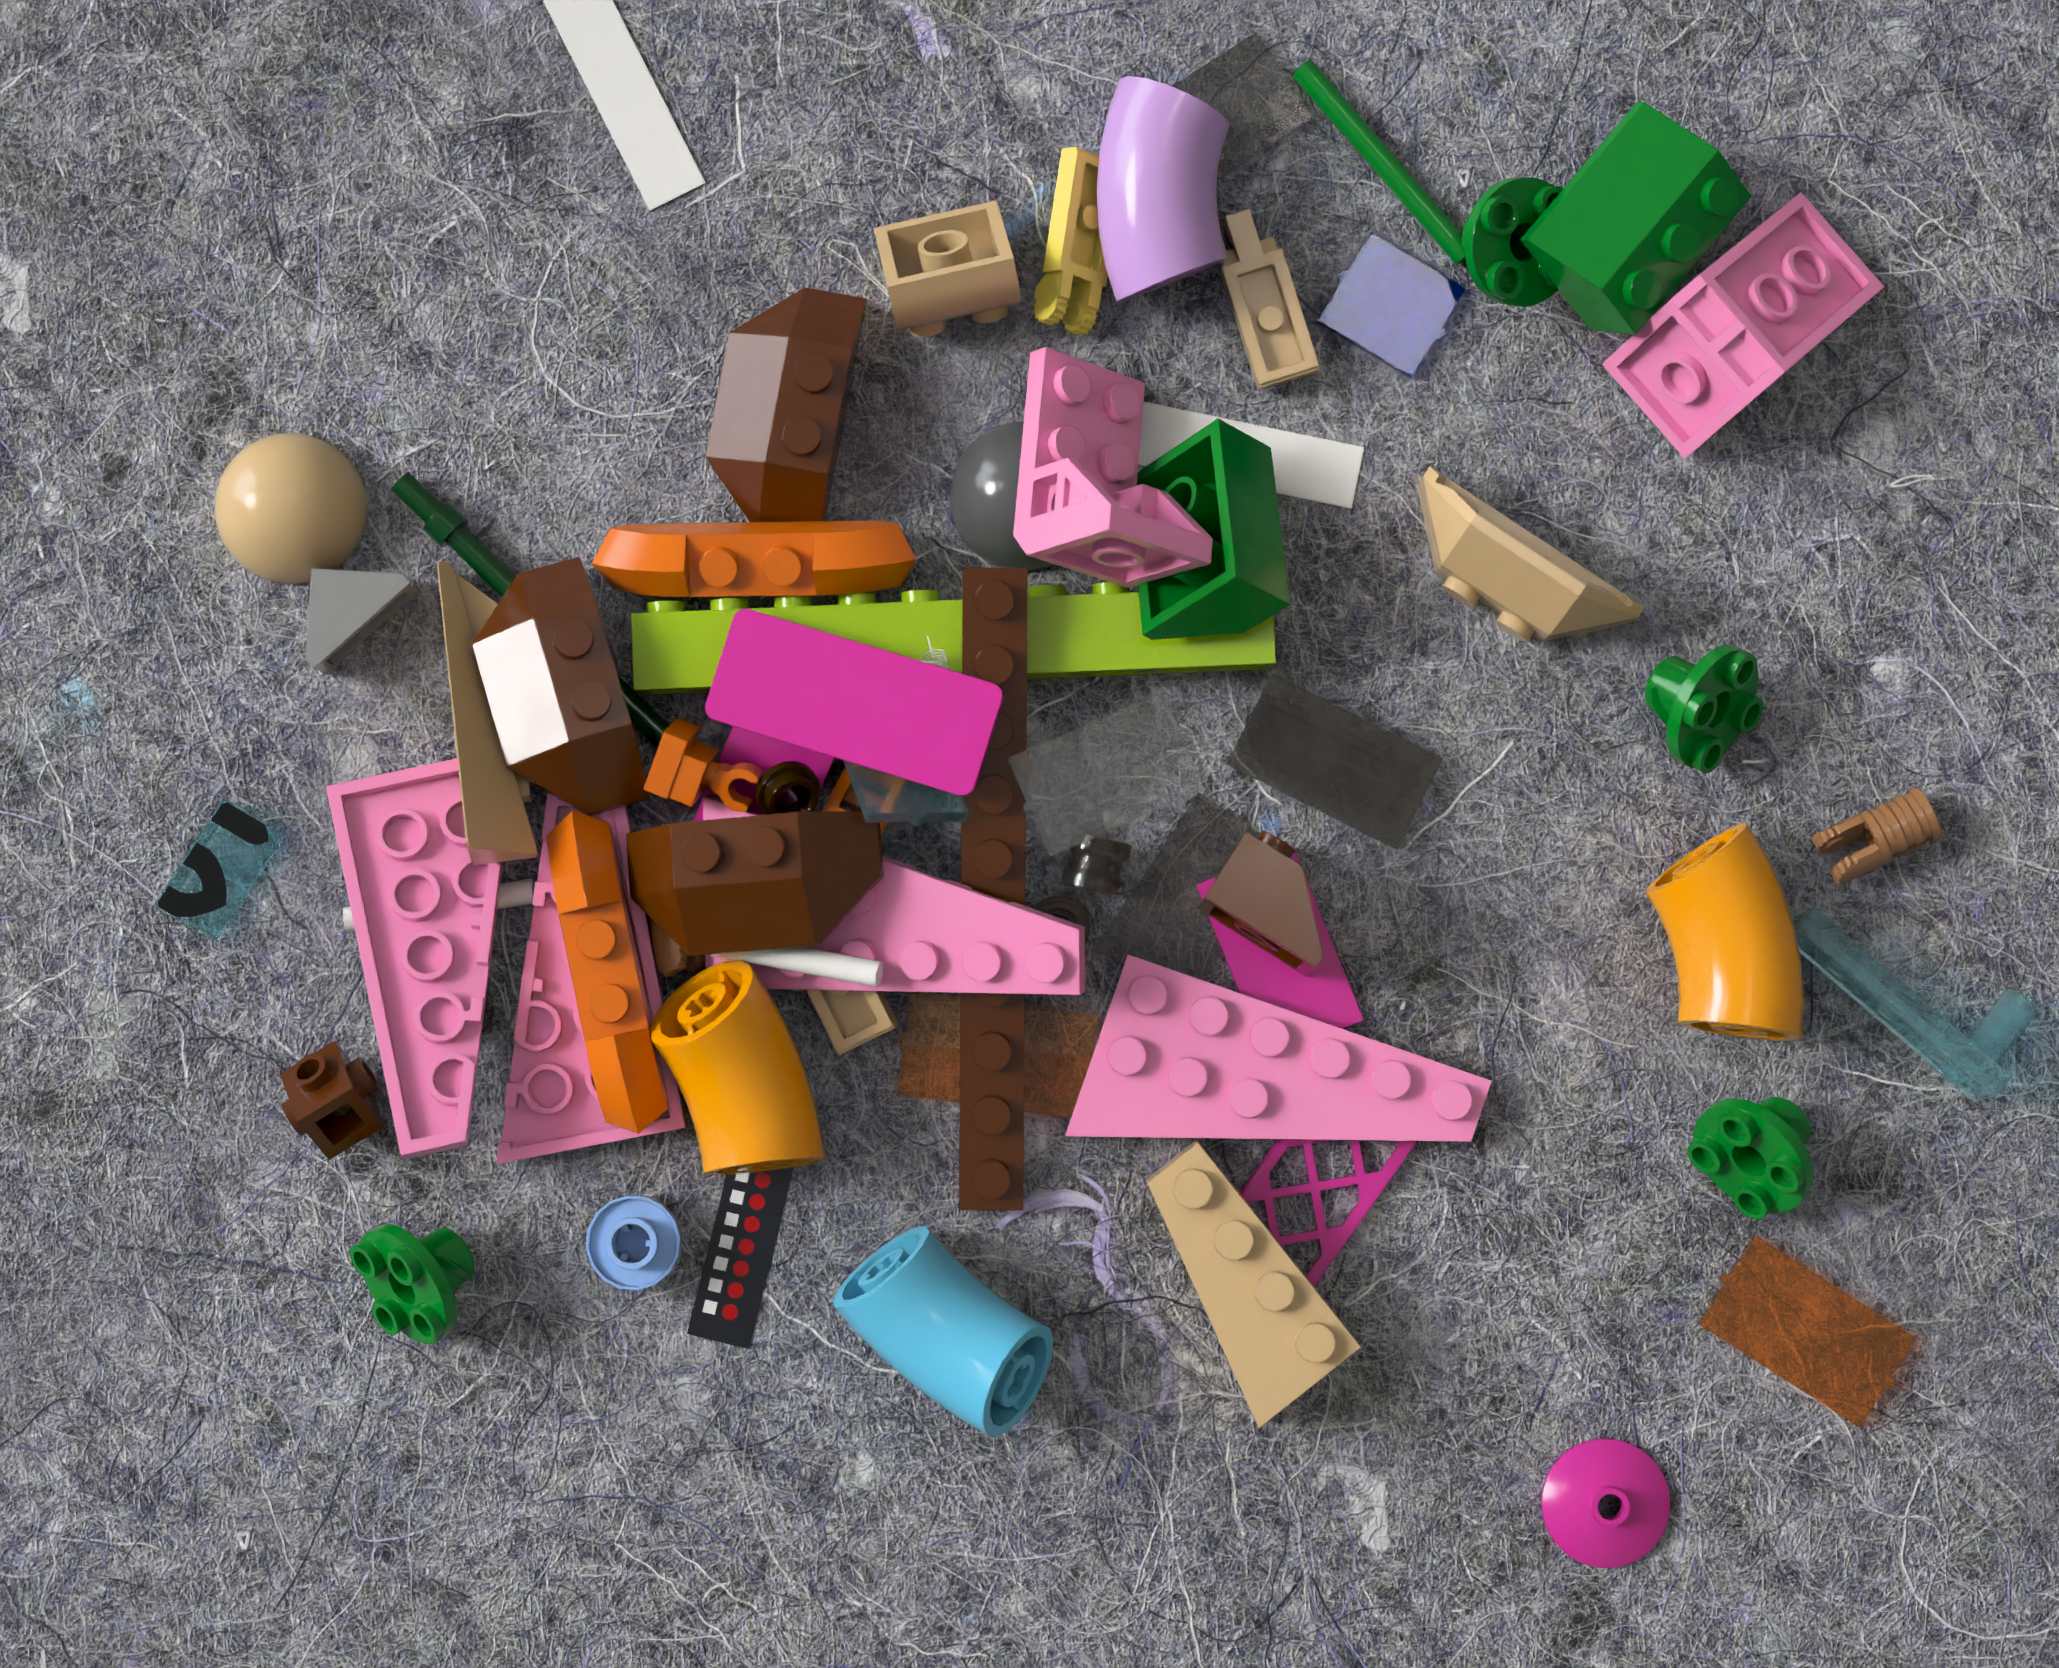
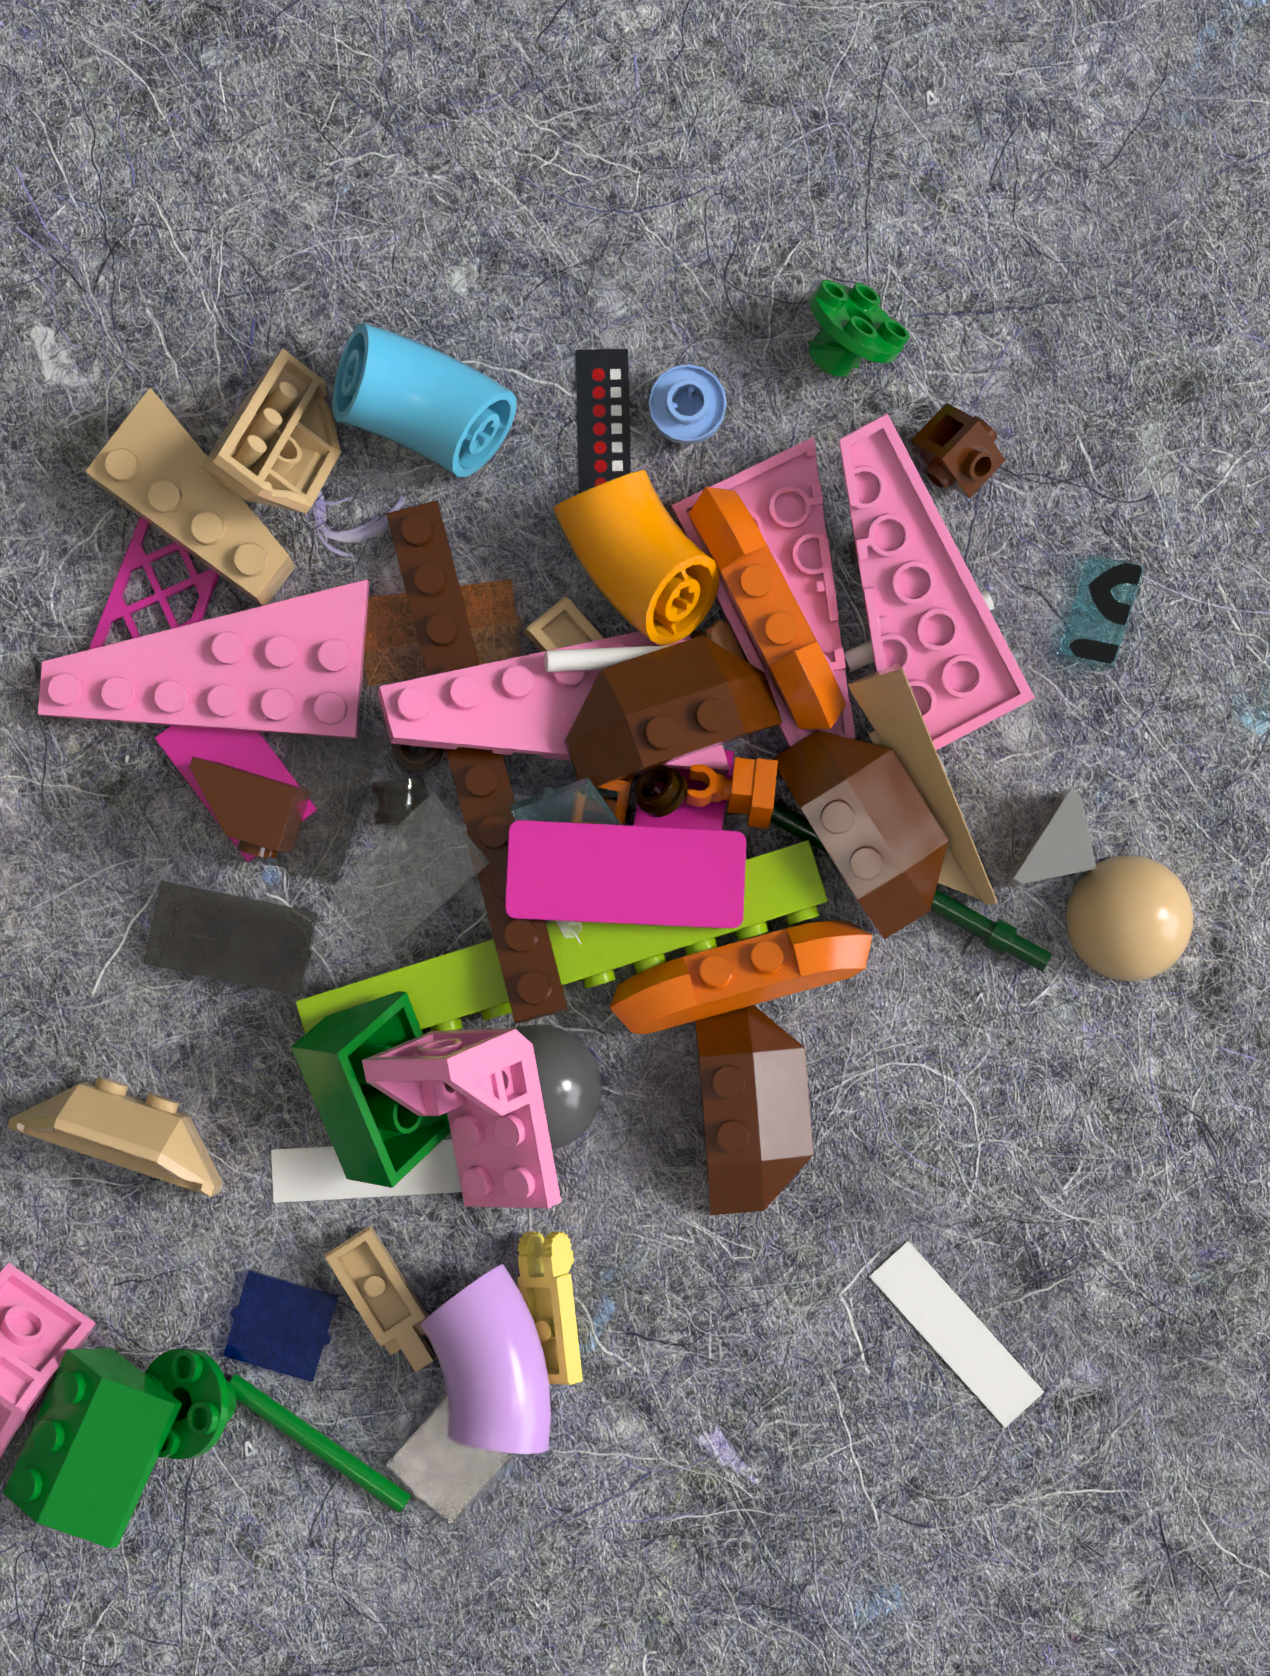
camera: 160 degrees right, 0 degrees up
tan brick [874,200,1022,337] -> none
none -> tan wedge [201,348,341,514]

